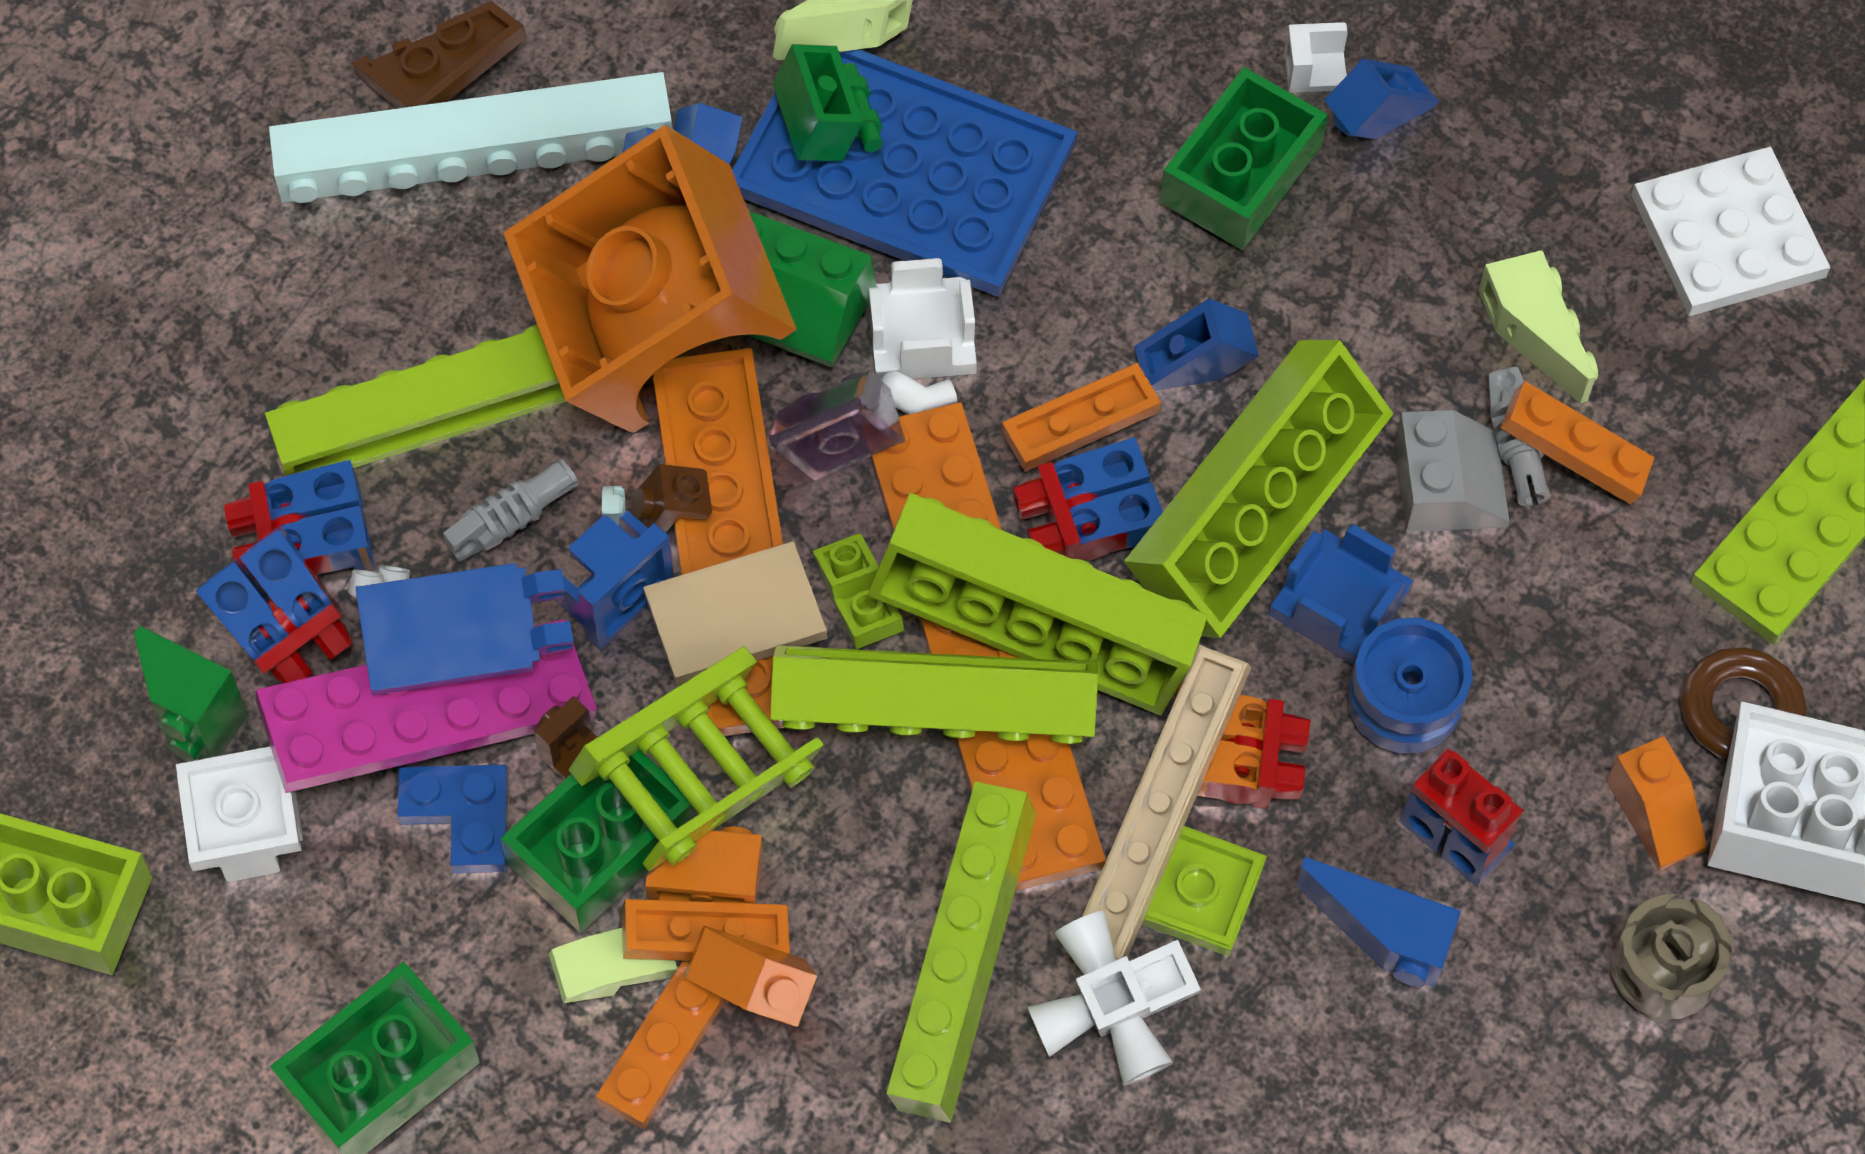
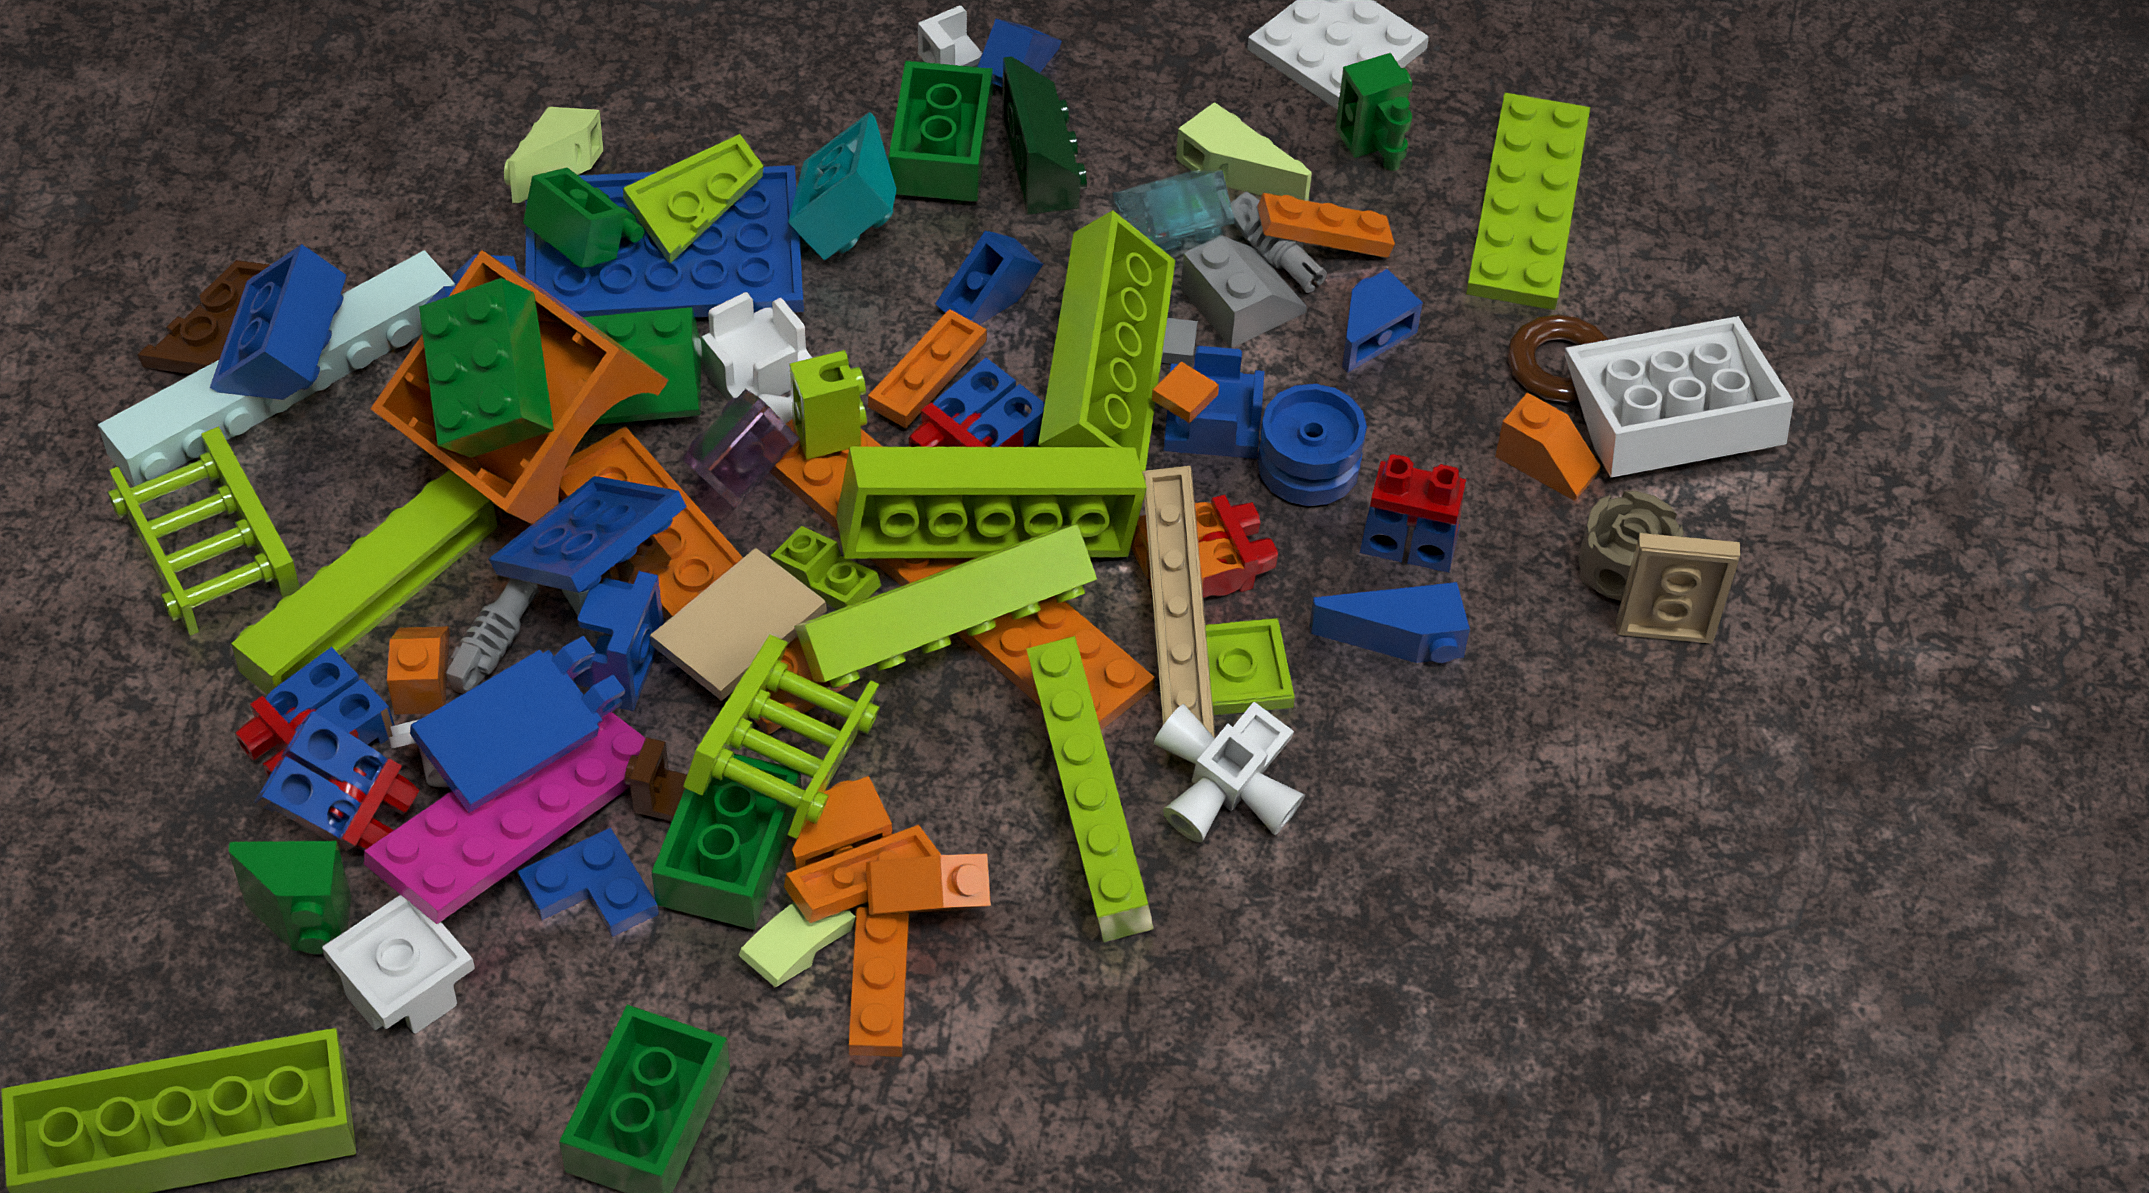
camera: 30 degrees left, 10 degrees down
none -> lime fence [107,426,300,636]
none -> blue slope [210,244,347,400]
none -> orange slope [387,626,450,715]
none -> green brick [419,278,554,458]
none -> blue plate [489,476,687,593]
none -> lime wing [623,134,764,264]
none -> teal slope [788,112,897,261]
none -> lime brick [789,350,867,460]
none -> dark green slope [1002,56,1087,215]
none -> clear light blue slope [1113,170,1235,251]
none -> orange tile [1152,361,1219,423]
none -> light grey tile [1161,318,1198,366]
none -> green brick [1335,52,1412,171]
none -> blue slope [1342,269,1423,373]
none -> tan tile [1616,533,1740,644]

